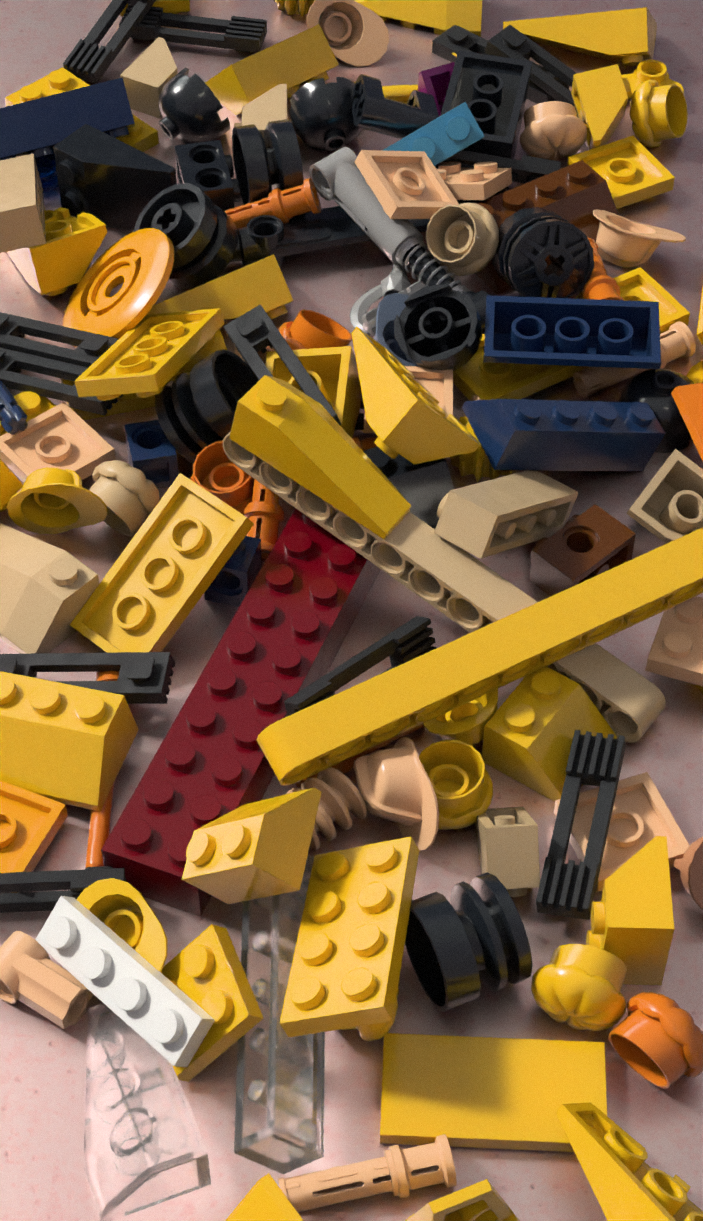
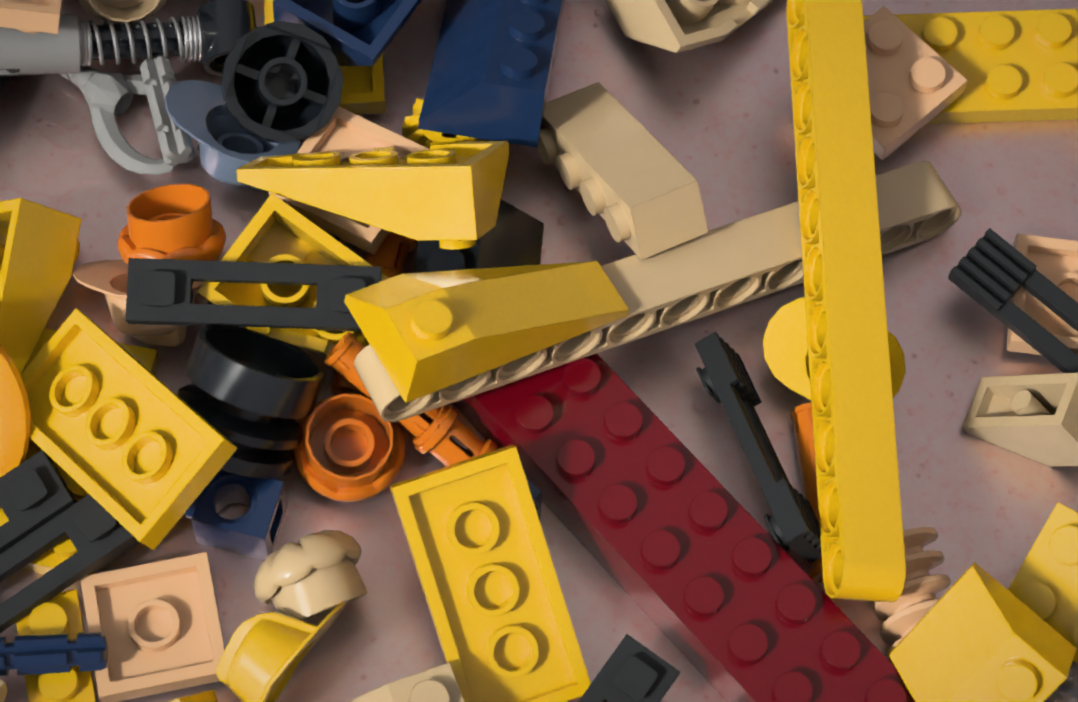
camera: 65 degrees left, 15 degrees up
light nougat piece [354,737,439,850] -> none
yellow piece [419,740,493,830] -> none
yellow slope [482,666,617,802] -> none
reddish brown brick [529,504,636,596] -> none

